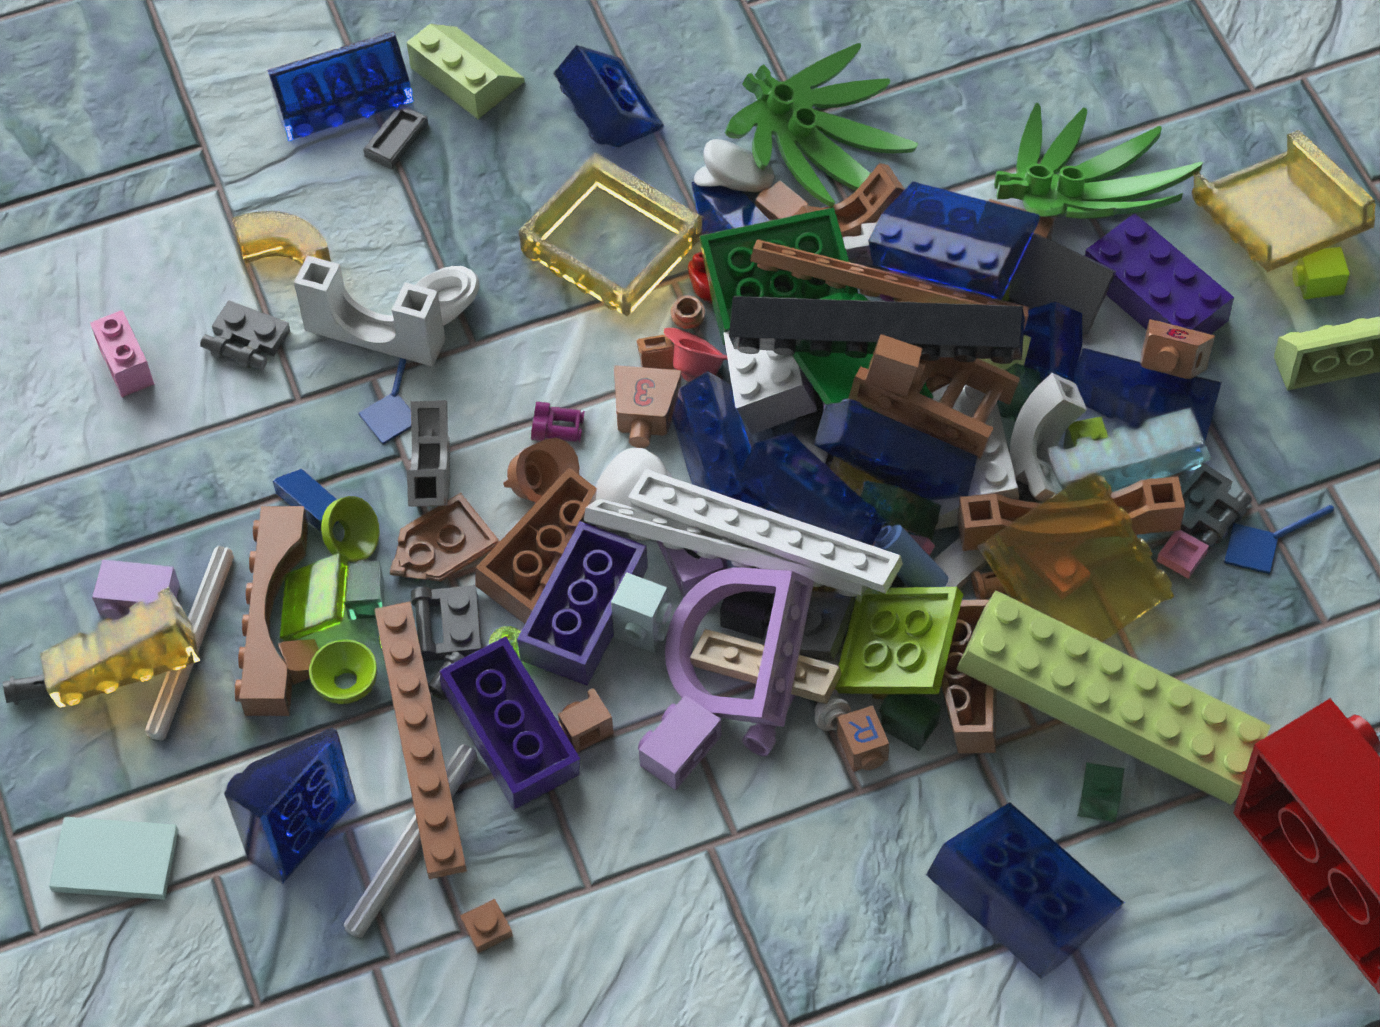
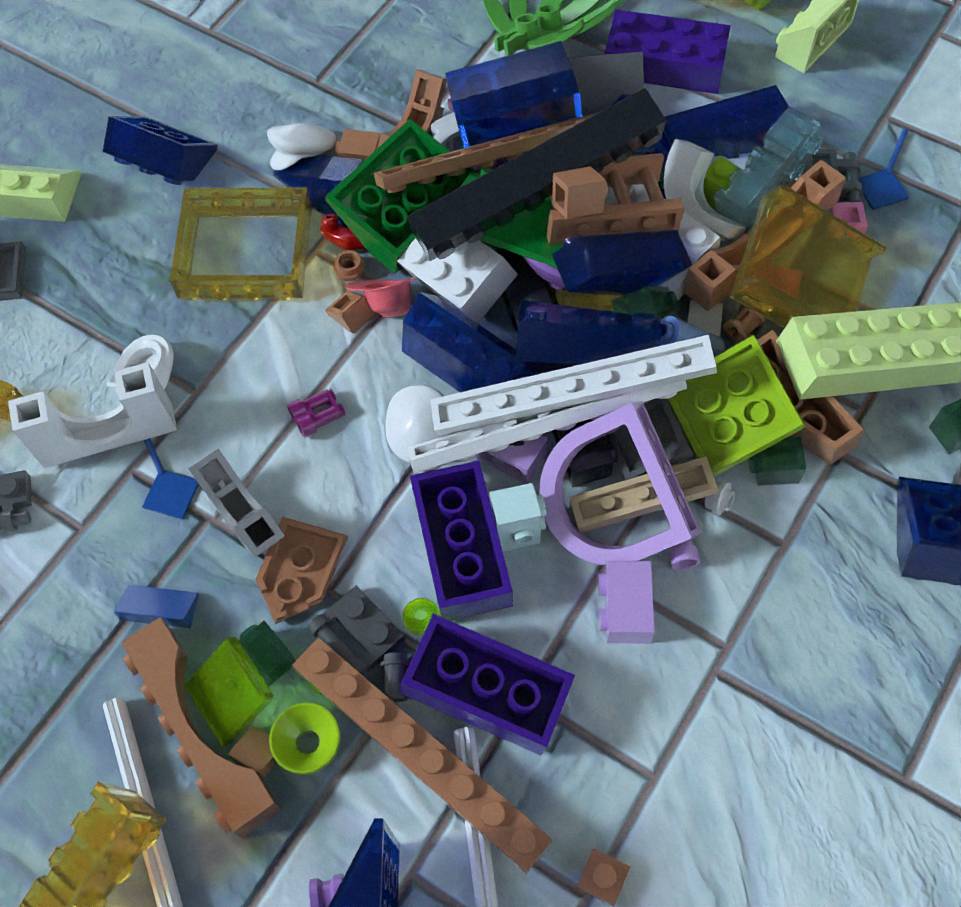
camera: 35 degrees left, 5 degrees up
lavender brick [92,560,180,624] -> none
lime piece [321,496,380,562] -> none
nougat wedge [475,468,597,624] -> none
nougat piece [503,438,580,503] -> none
nougat brick [558,688,614,753] -> none
nougat torso [614,365,682,448] -> none
bright green plant [725,43,918,207] -> none
nougat brick [837,705,889,772] -> none
nougat torso [1141,319,1215,379] -> none

